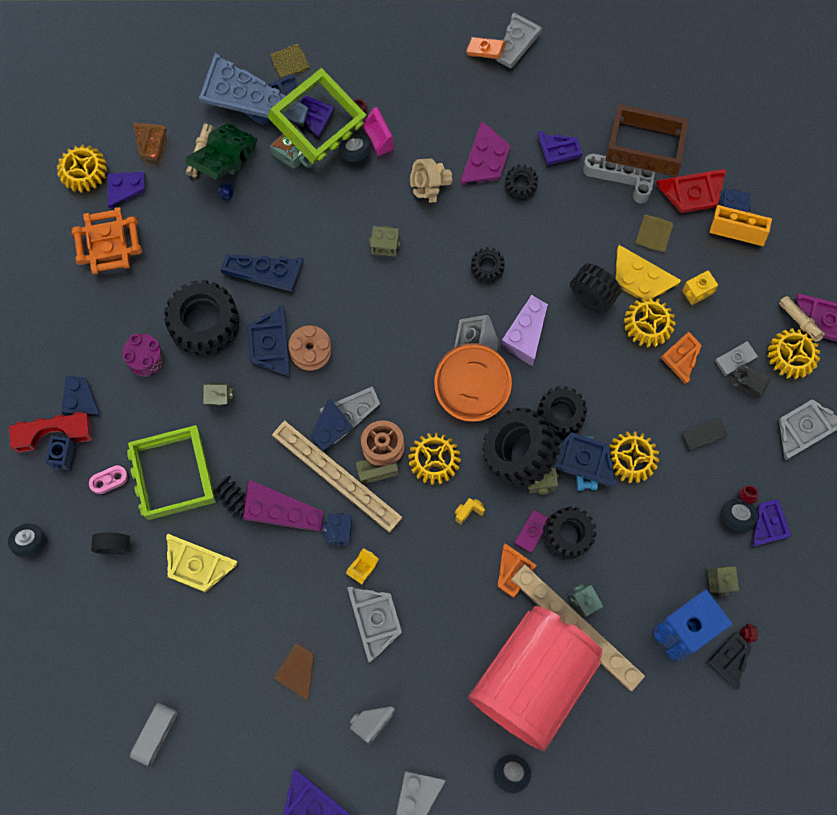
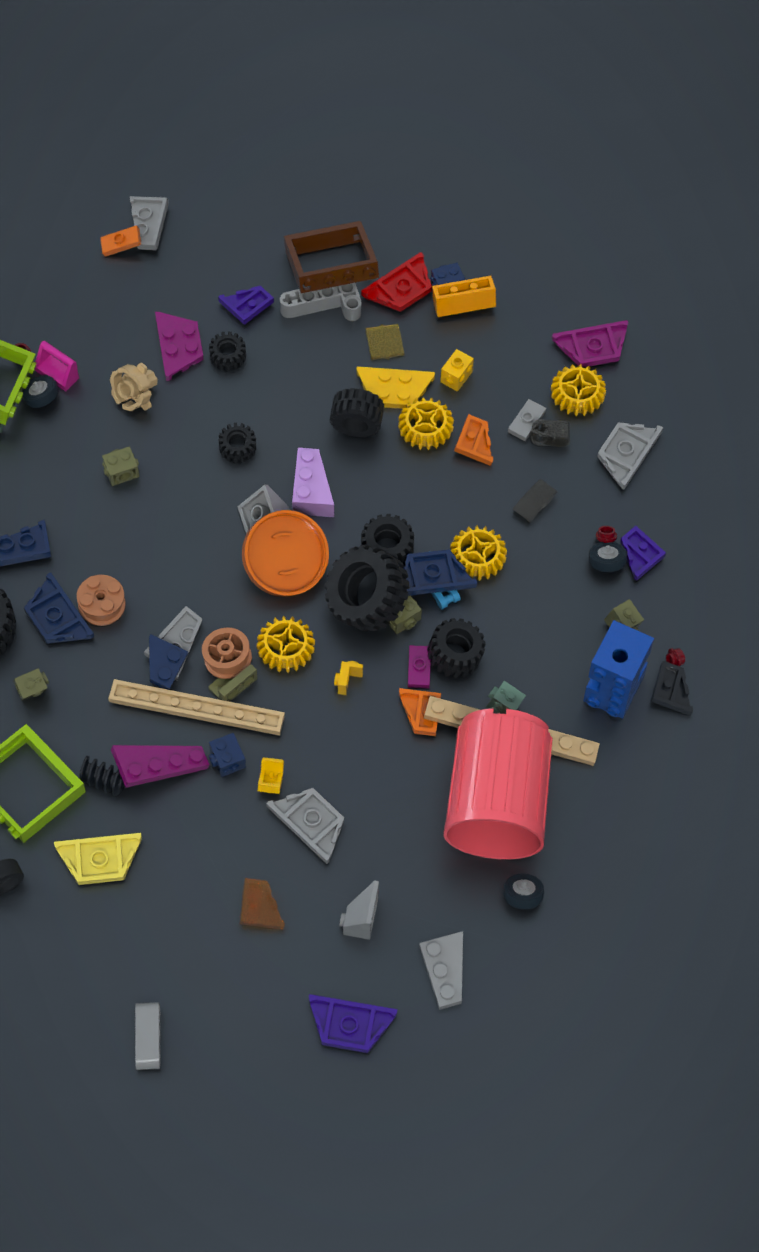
camera: 30 degrees left, 10 degrees down
tan pin [779,296,825,342] -> none

